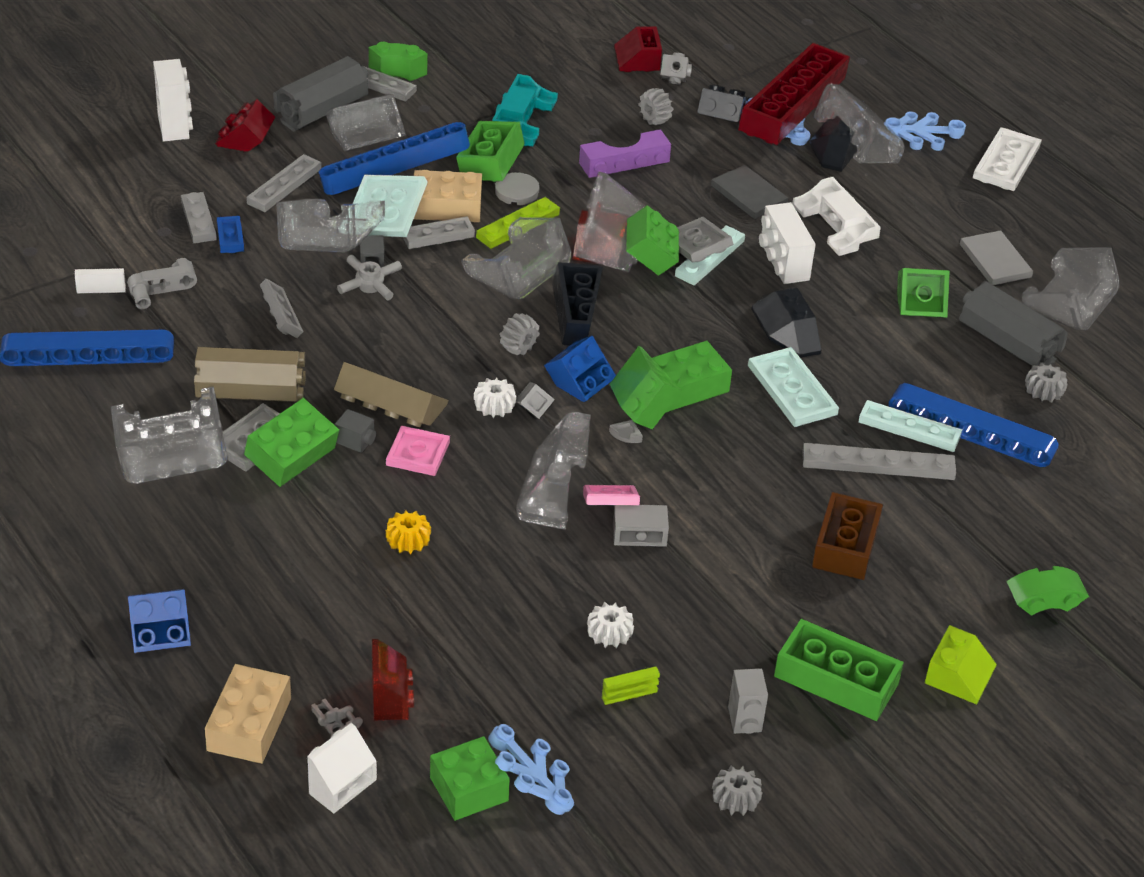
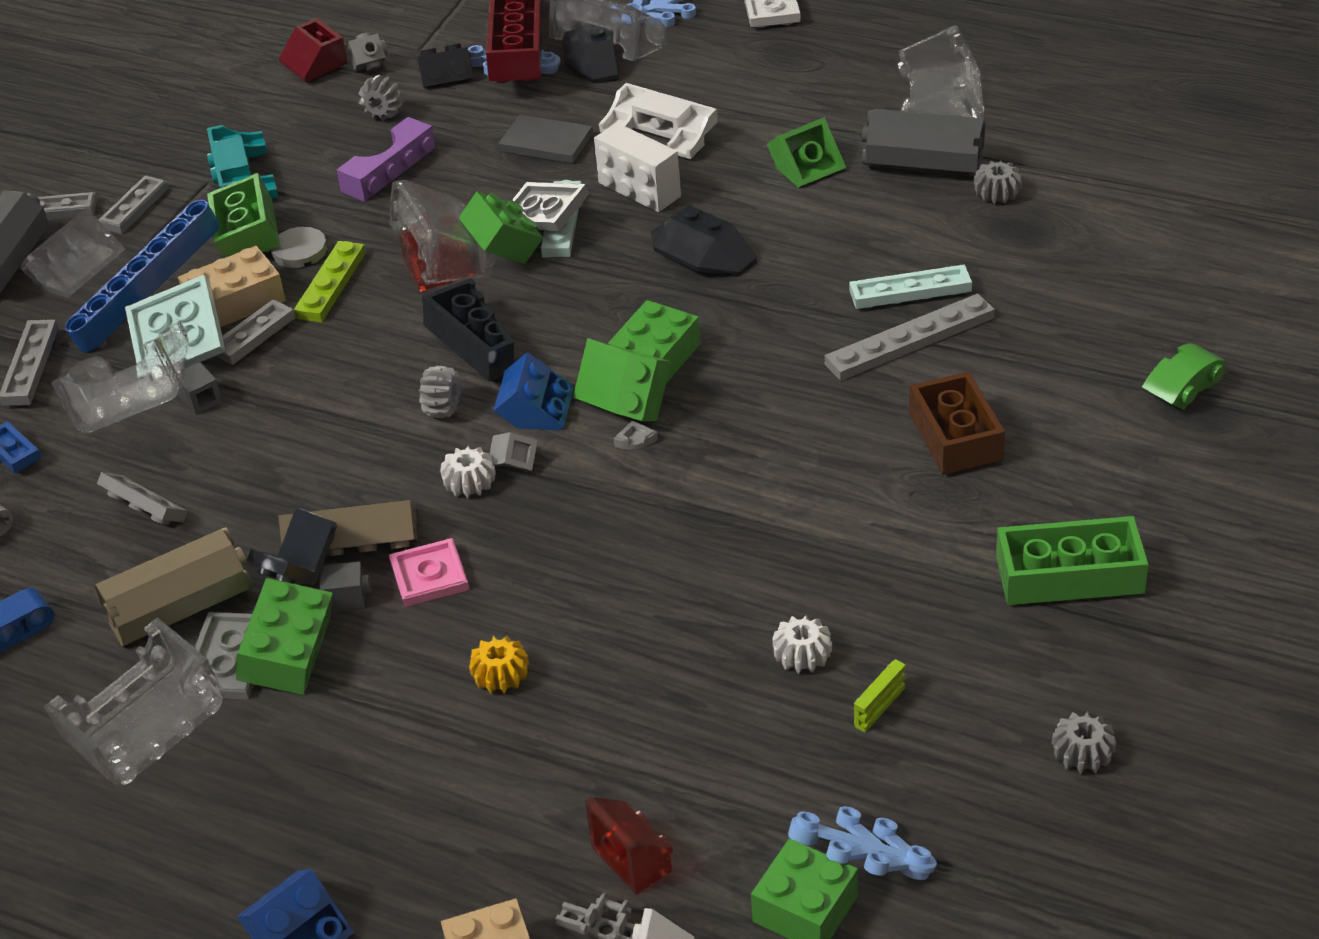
camera: 25 degrees left, 0 degrees up
light grey bar [337,255,402,300] -> none
bright green brick [369,42,428,81] -> none
clear windscreen [461,217,571,299] -> none
clear windscreen [517,412,591,529] -> none
bright pink tile [583,485,640,505] -> none
light grey brick [613,505,669,547] -> none
light grey brick [728,669,768,734] -> none
light aqua plate [748,347,839,427] -> none
blue beam [889,383,1058,467] -> none
lime slope [925,625,997,705] -> none
light grey tile [960,231,1033,285] -> none
none -> light grey tile [98,176,169,234]
none -> black bracket [247,508,337,586]

